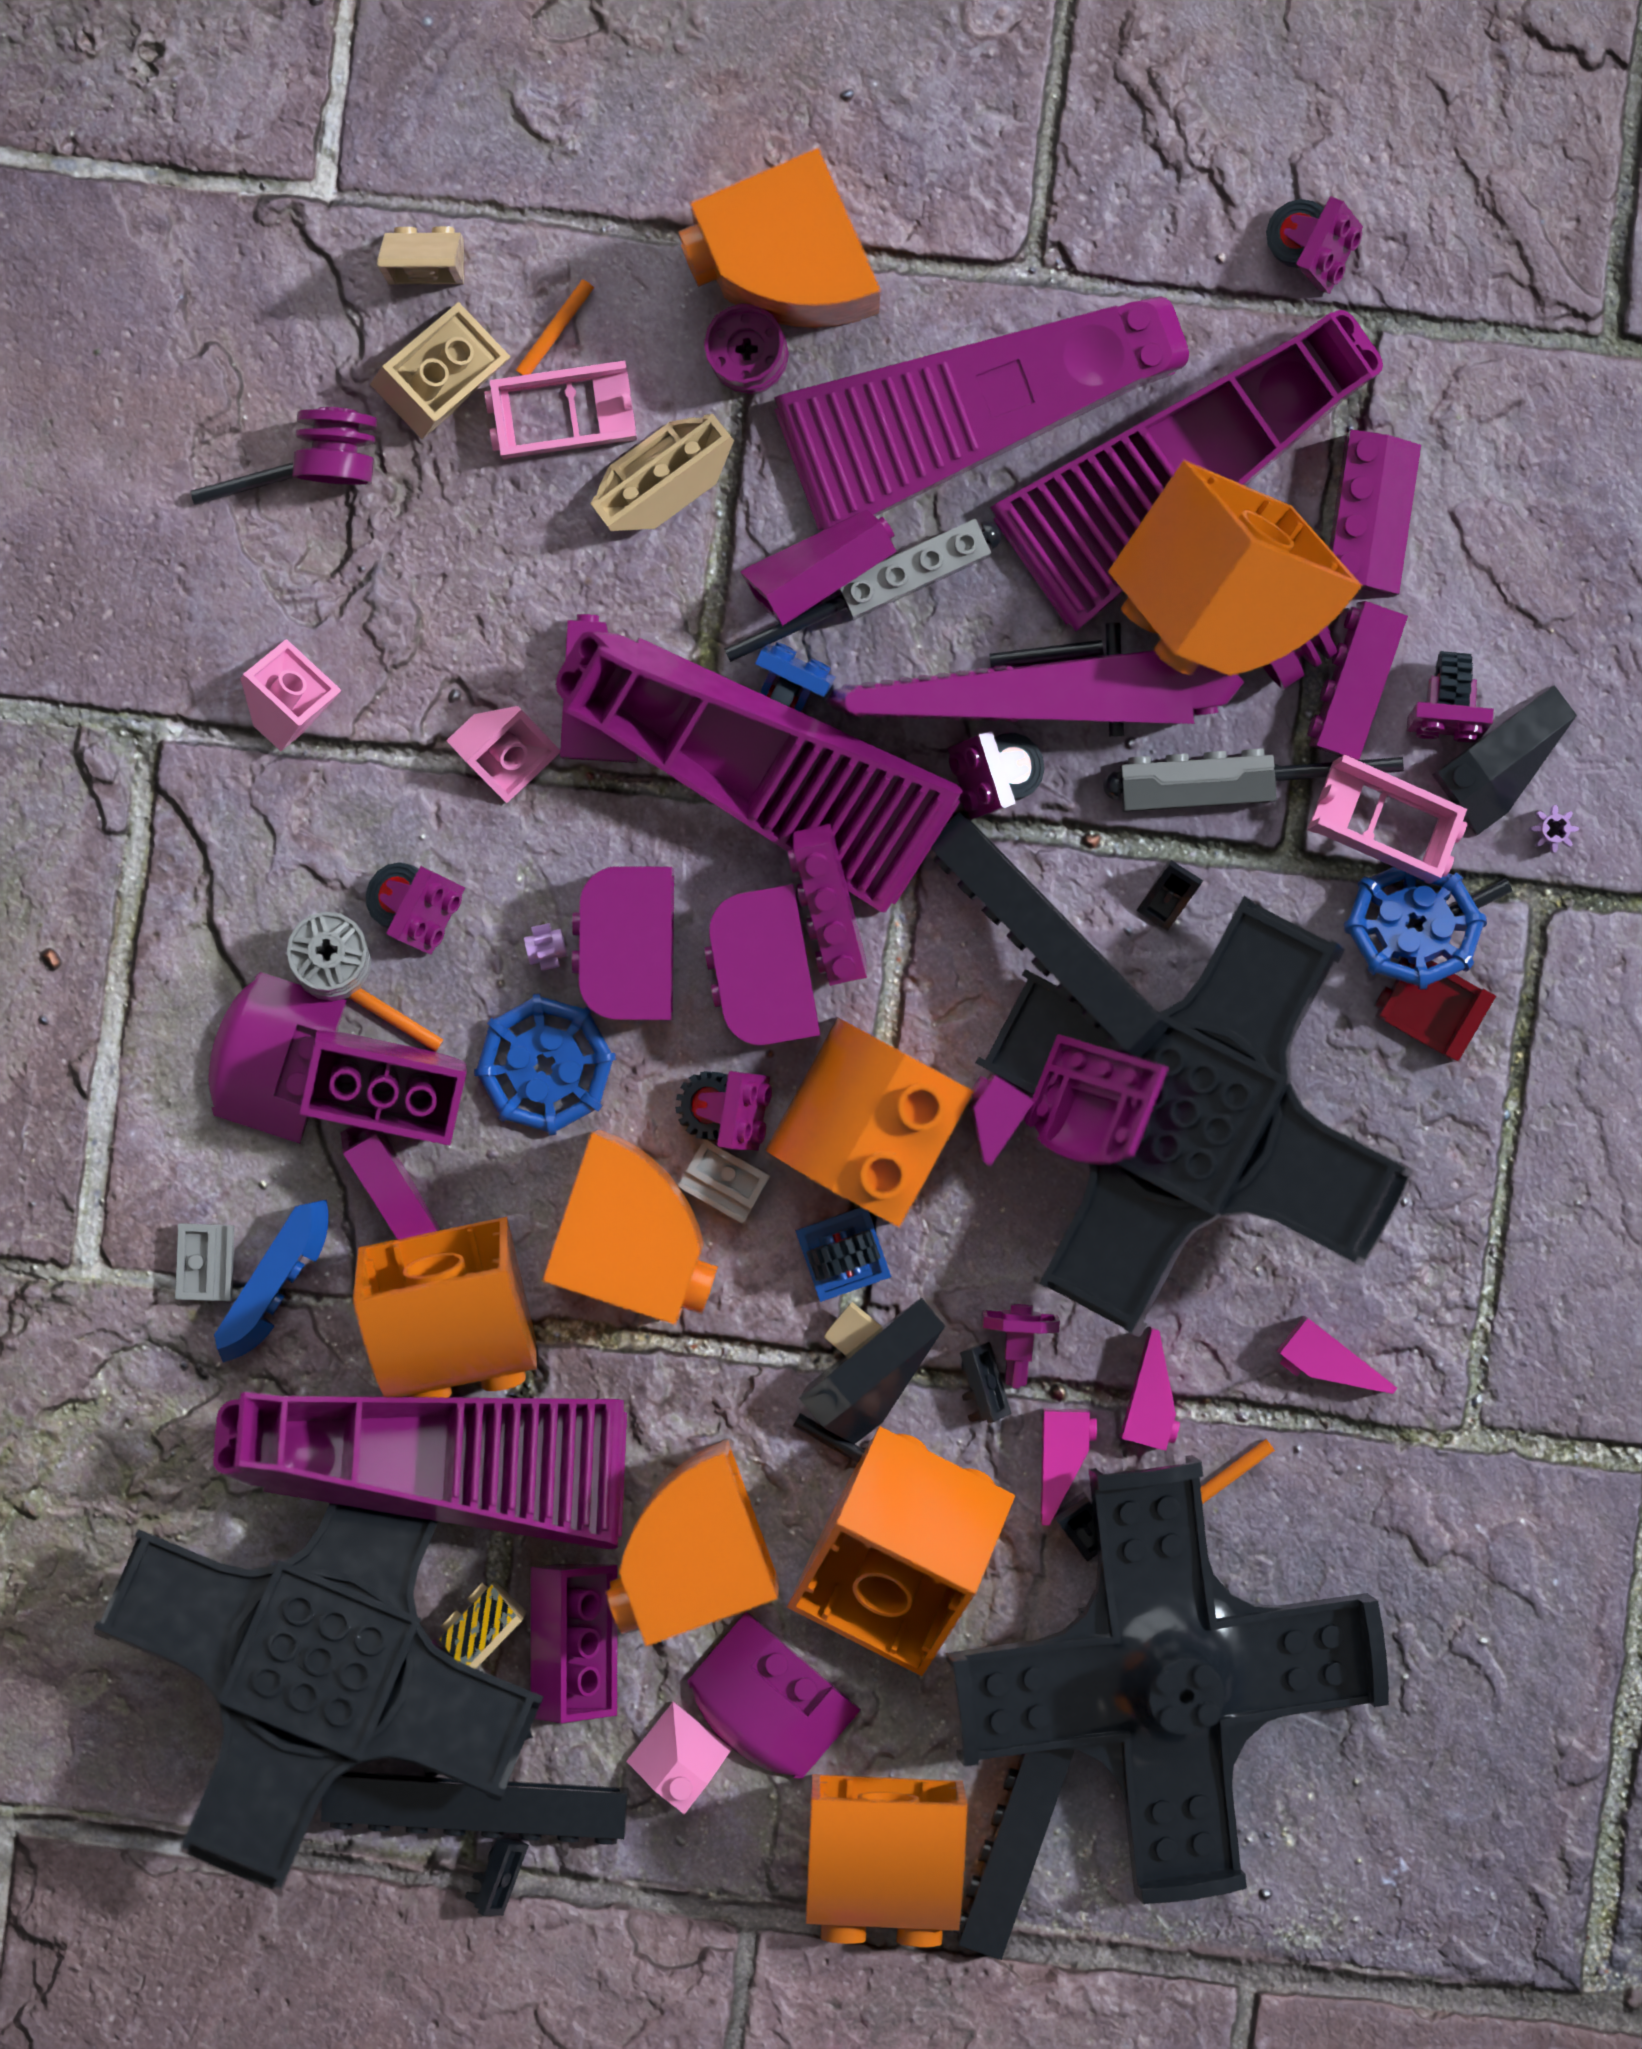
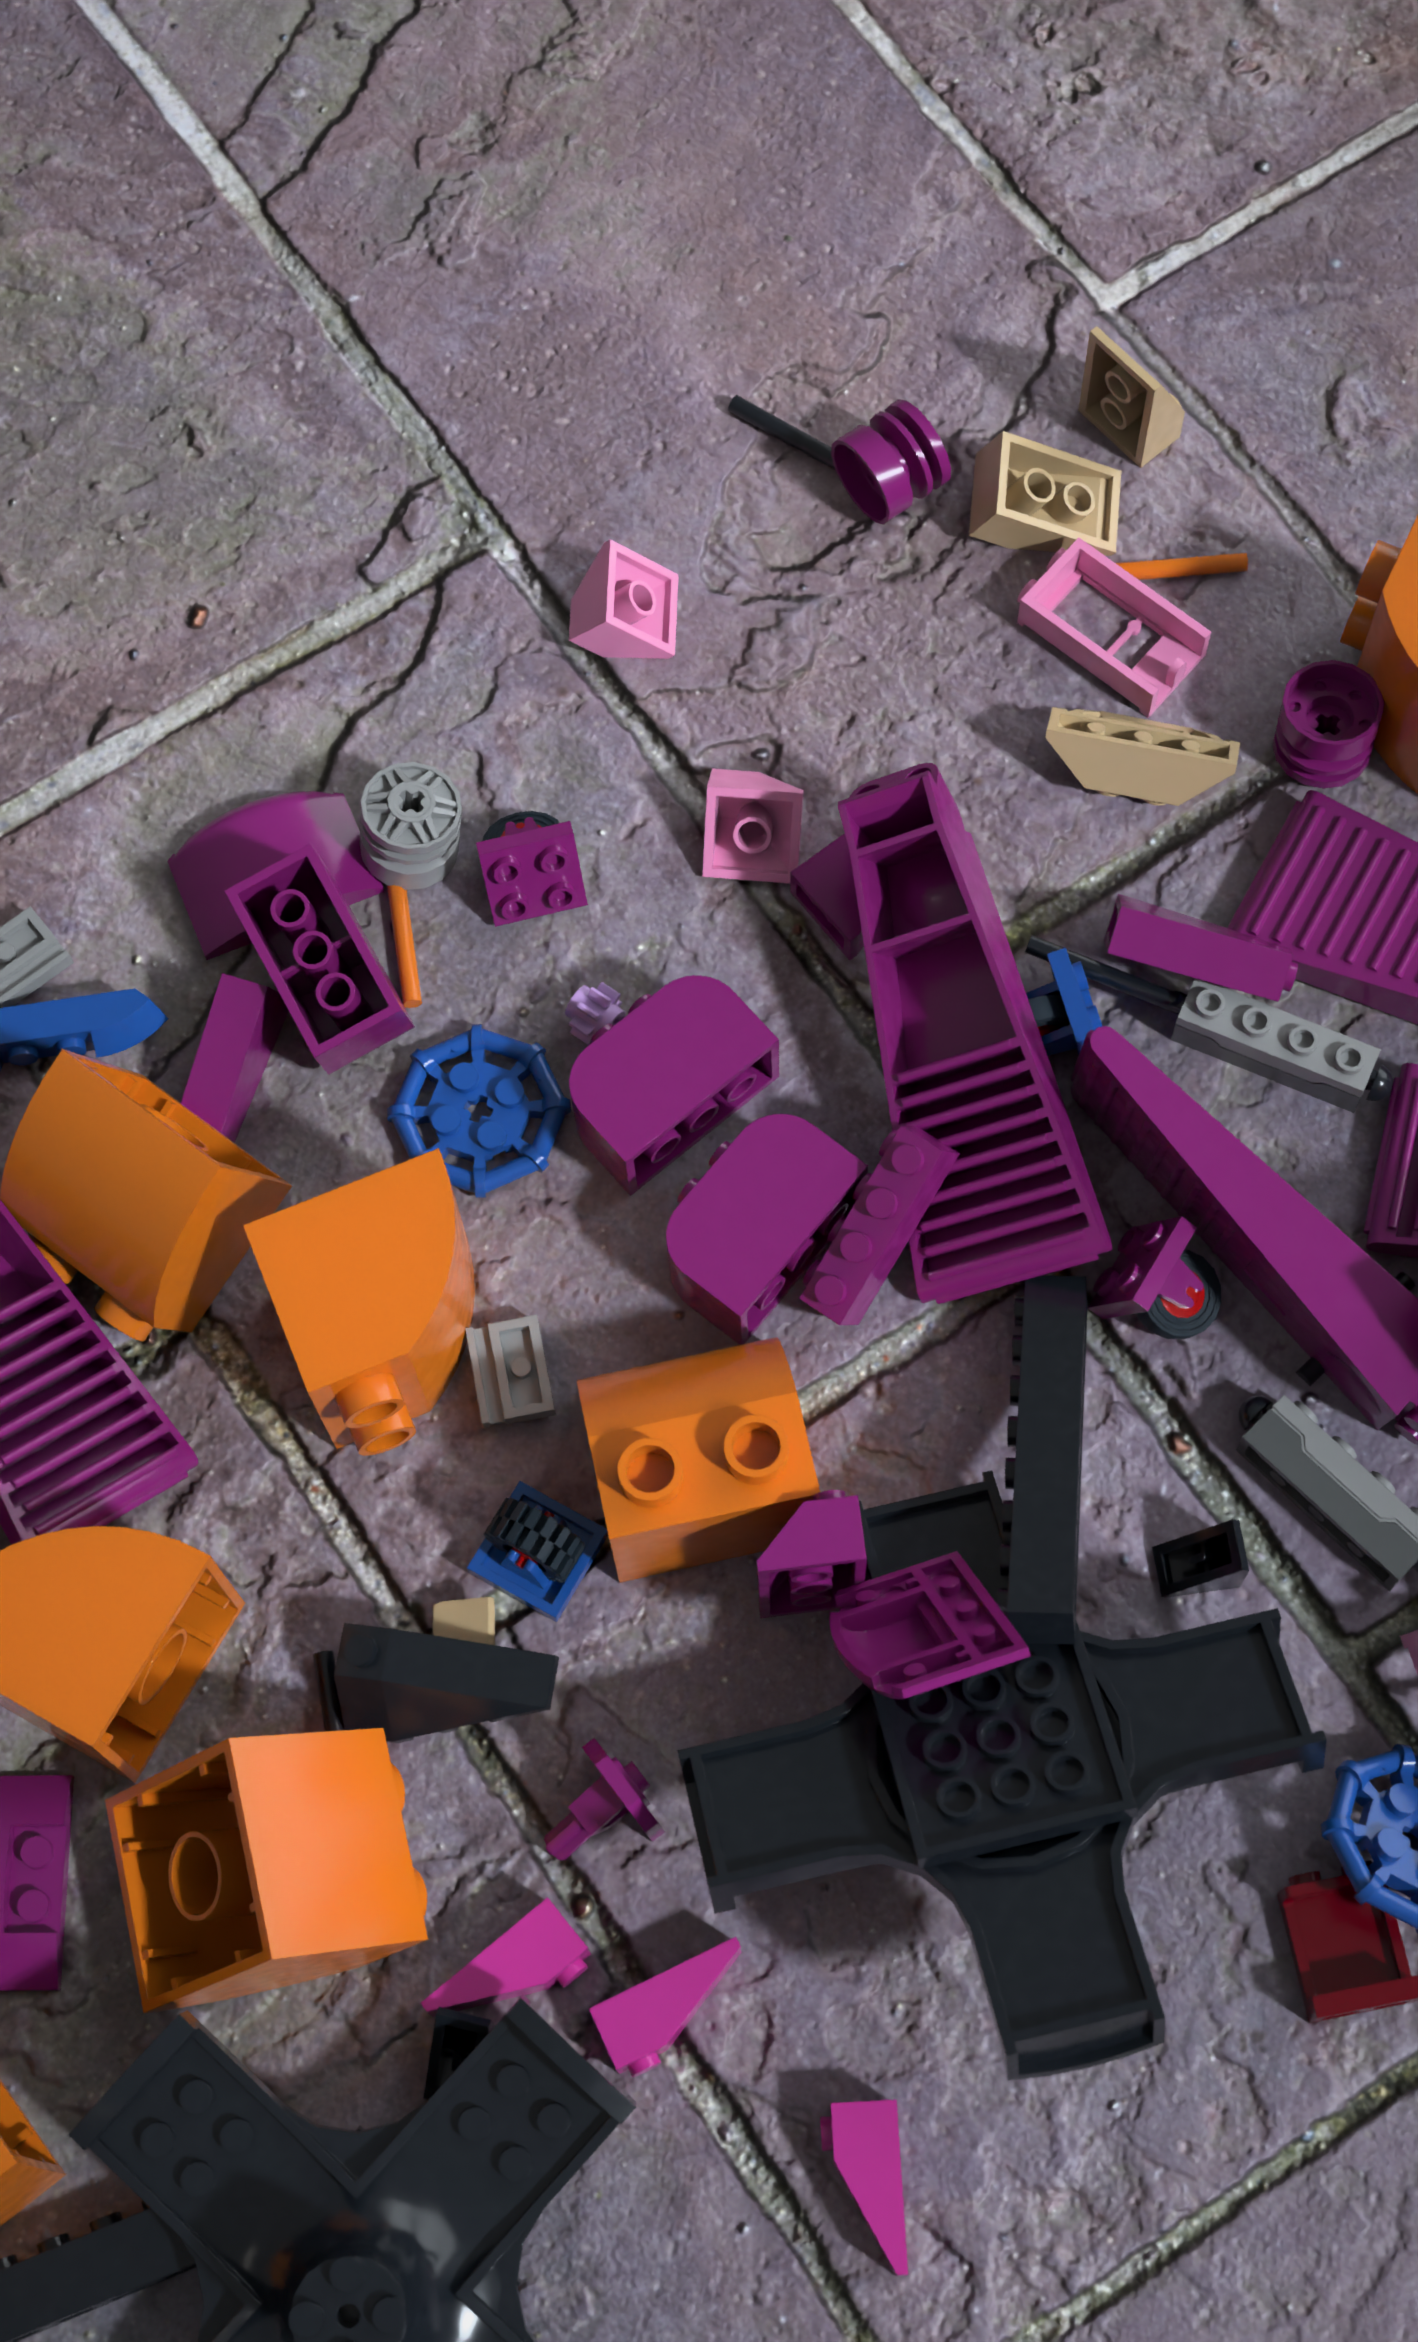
camera: 50 degrees right, 20 degrees down
magenta plate [675,1071,772,1151] -> none
black plate [960,1341,1012,1423] -> none
orange bar [1201,1439,1275,1504] -> none

